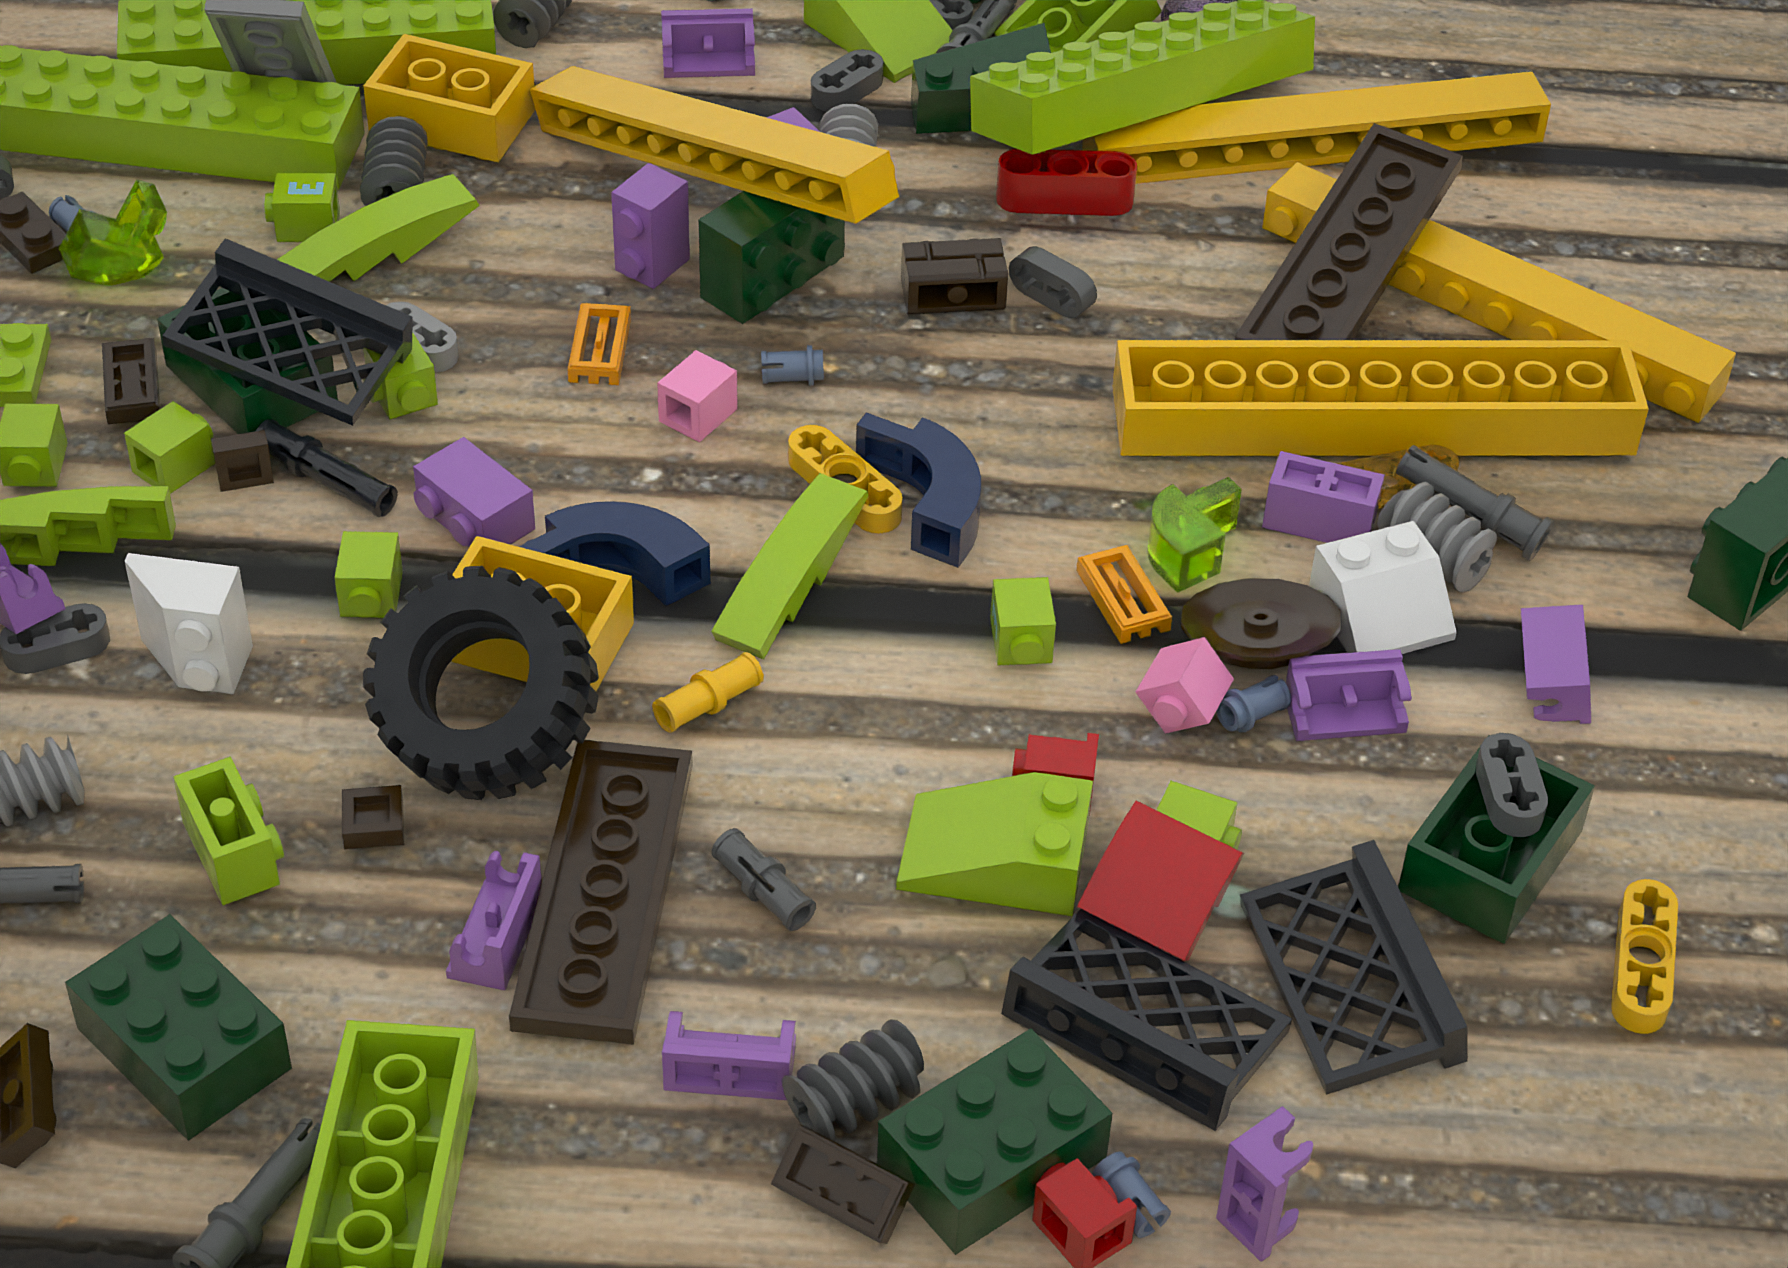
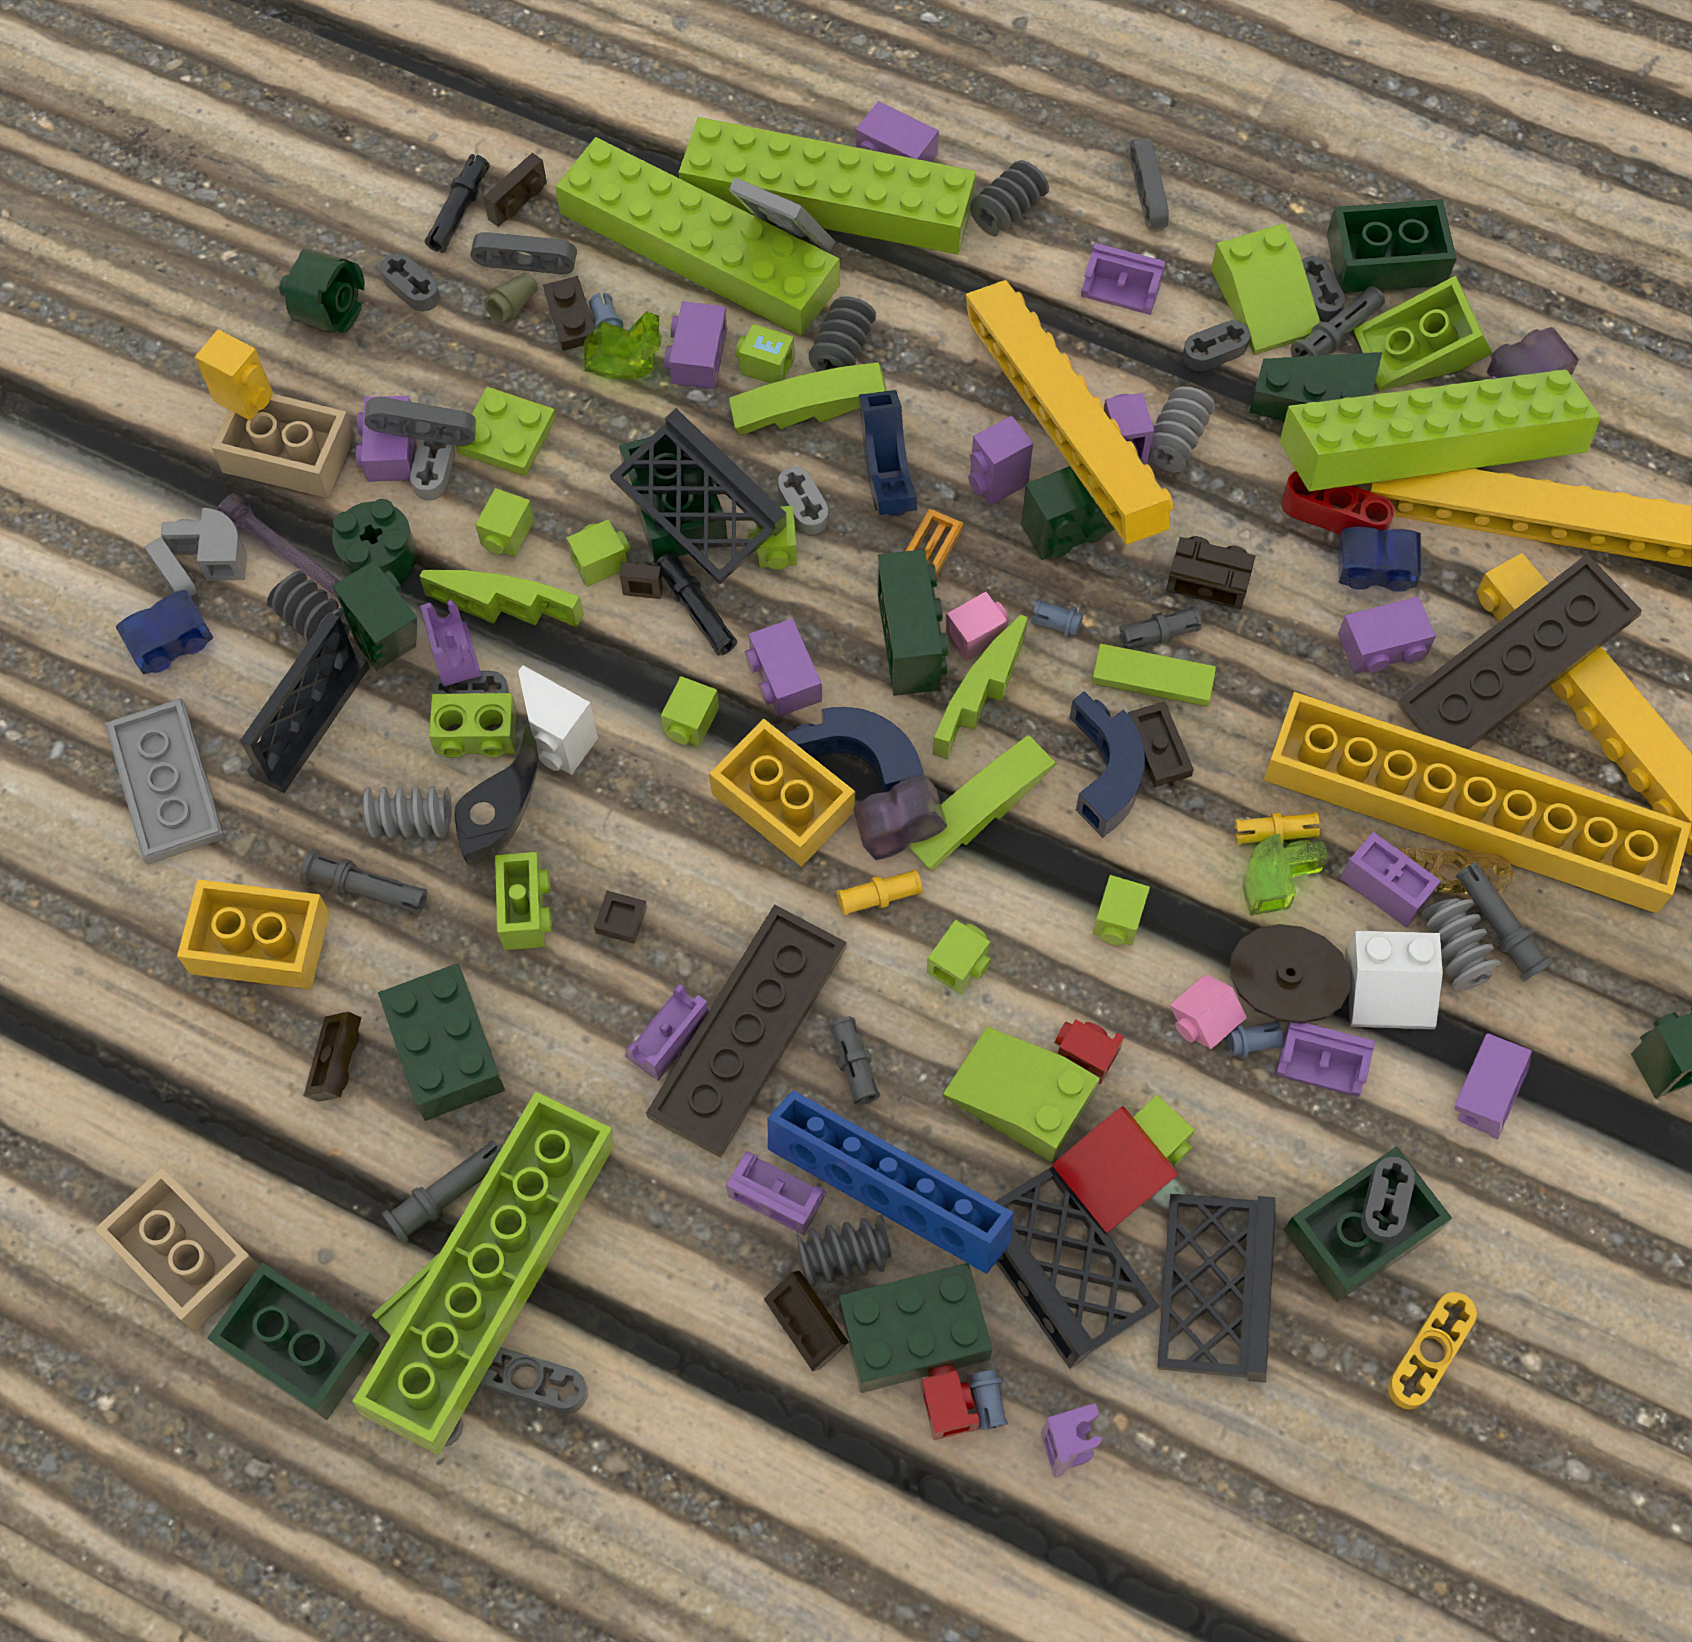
camera: 25 degrees right, 20 degrees up
dark brown plate [102,338,160,425] -> none
yellow brick [363,34,535,163] -> none
black tyre [363,566,599,800] -> none
yellow beam [788,425,903,534] -> none
dark grey beam [1008,246,1097,318] -> none
light orange tile [1076,545,1172,644] -> none
none -> lime brick [429,693,517,758]
none -> black piece [454,723,539,865]
none -> medium lavender brick [664,301,728,389]
none -> blue brick [767,1090,1014,1274]
none -> brick [853,775,947,860]
none -> dark blue arch [859,390,918,516]
none -> dark green brick [877,549,949,696]
none -> lime brick [926,919,992,995]
none -> lime slope [933,615,1028,759]
none -> lime tile [1092,643,1216,707]
none -> dark grey pin [1119,606,1202,649]
none -> dark brown plate [1128,701,1194,788]
none -> yellow pin [1234,812,1320,845]
none -> clear blue brick [1338,527,1421,592]
none -> medium lavender brick [1338,596,1436,674]

